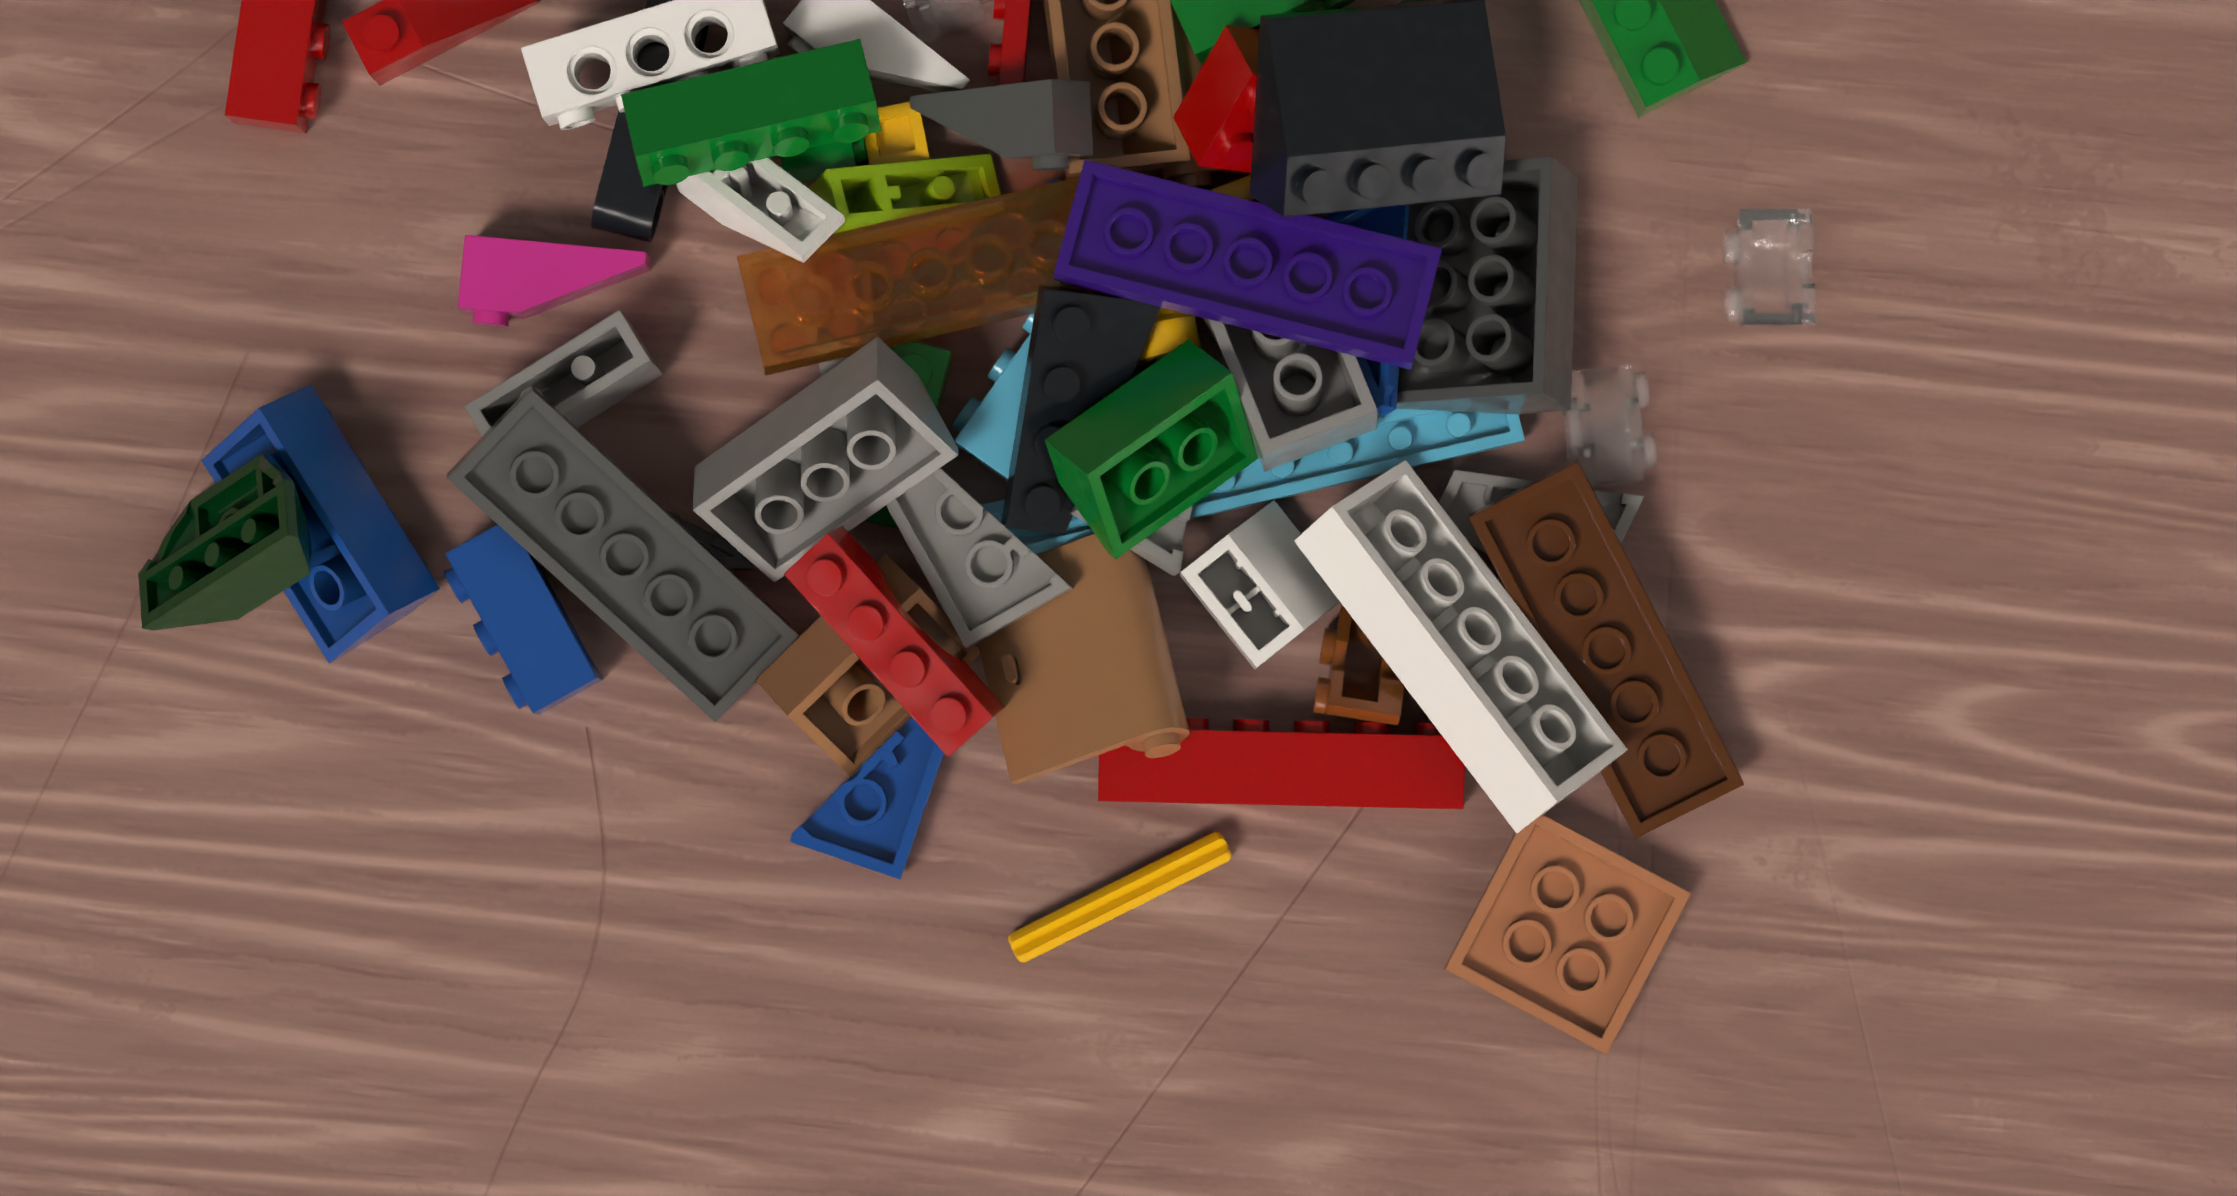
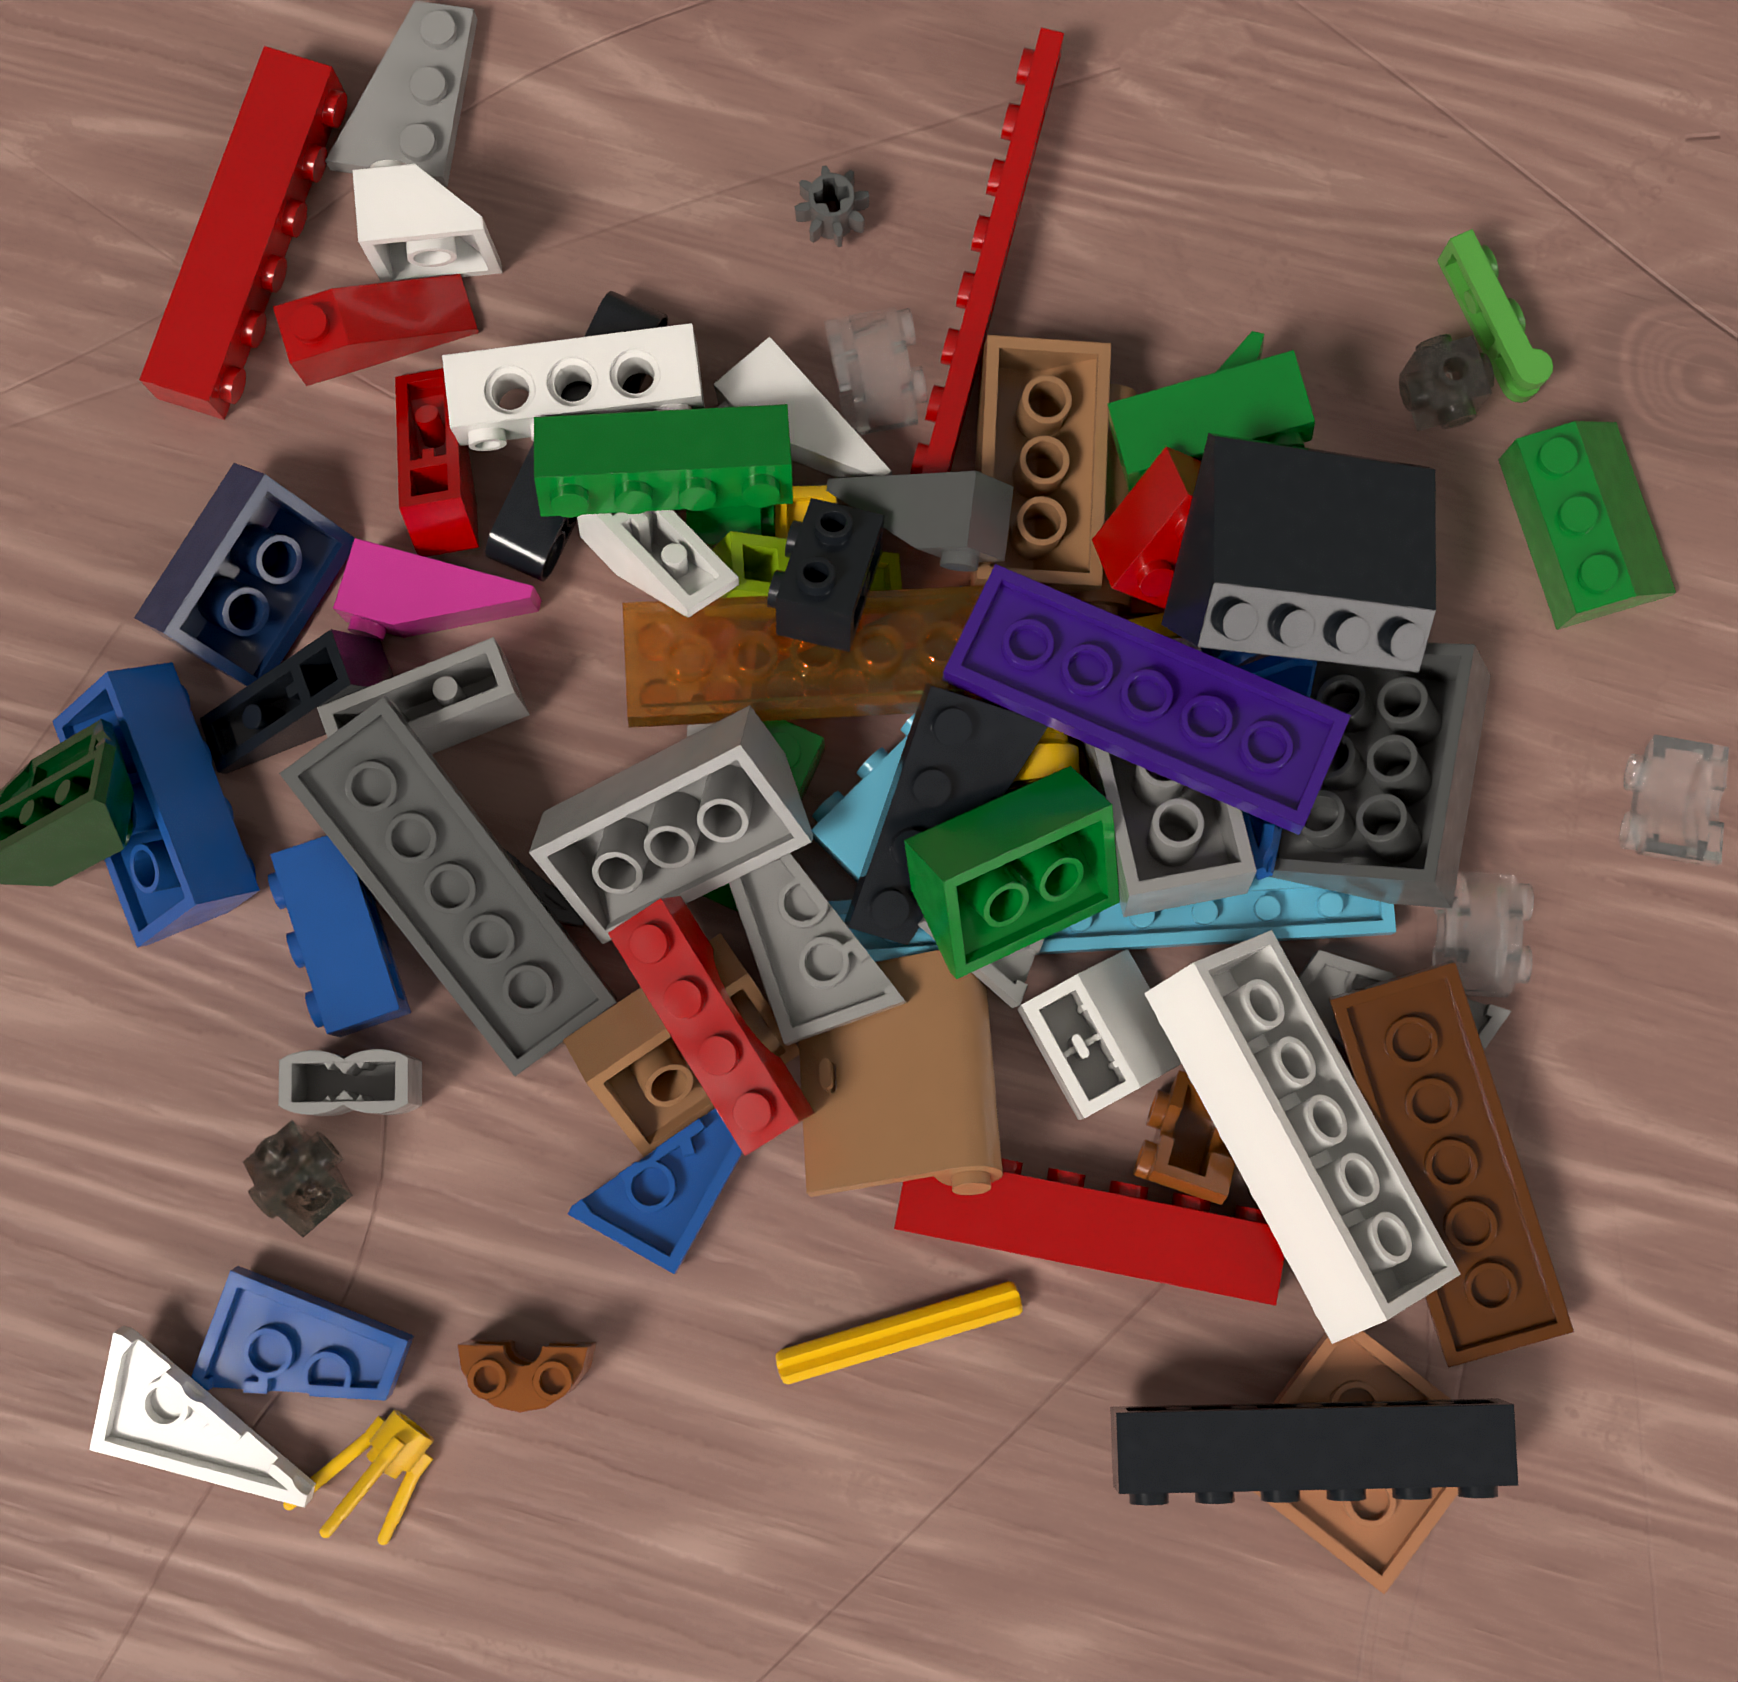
camera: 15 degrees right, 5 degrees down
none -> white wing [89,1326,316,1508]
none -> dark blue slope [134,463,355,687]
none -> blue wing [191,1266,414,1401]
none -> black slope [200,629,394,774]
none -> clear smoke brick [243,1120,353,1237]
none -> light grey brick [278,1049,422,1116]
none -> yellow plant [283,1409,434,1545]
none -> red slope [395,368,479,557]
none -> dark orange cylinder [457,1339,597,1413]
none -> black brick [767,498,885,652]
none -> black brick [1110,1398,1518,1506]

